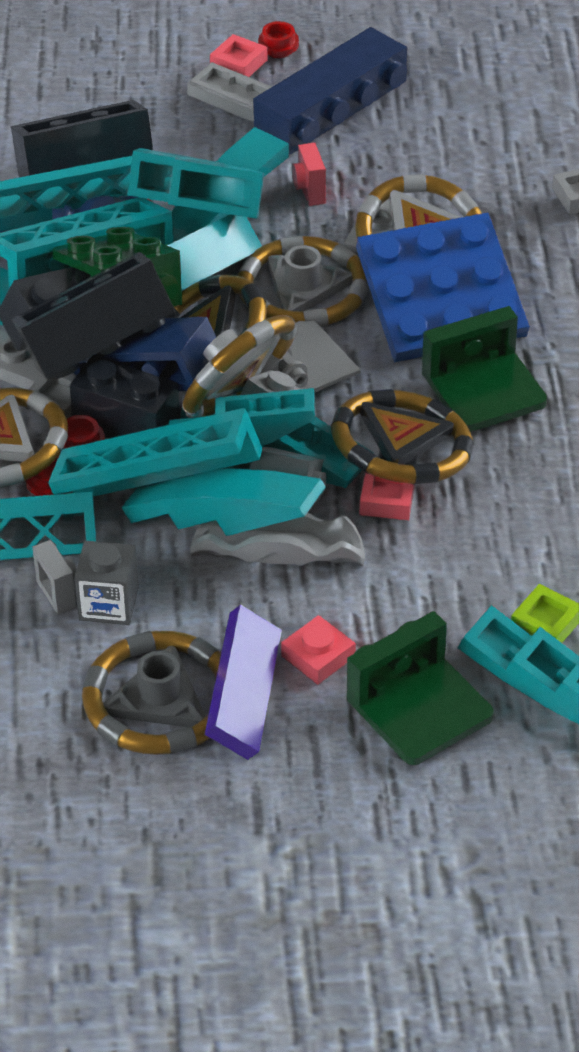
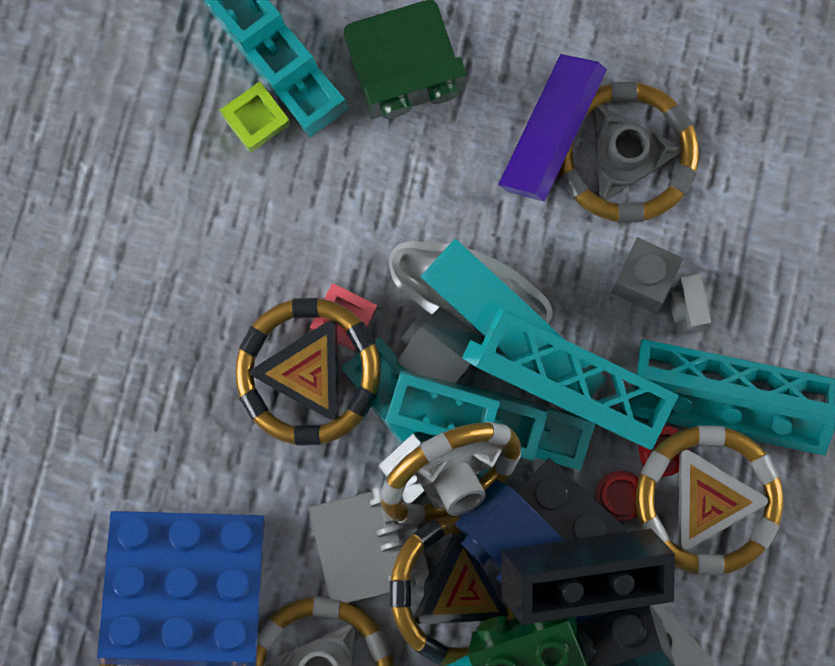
camera: 165 degrees left, 35 degrees up
coral plate [281,615,356,685] -> none
dark green bracket [422,306,547,432] -> none

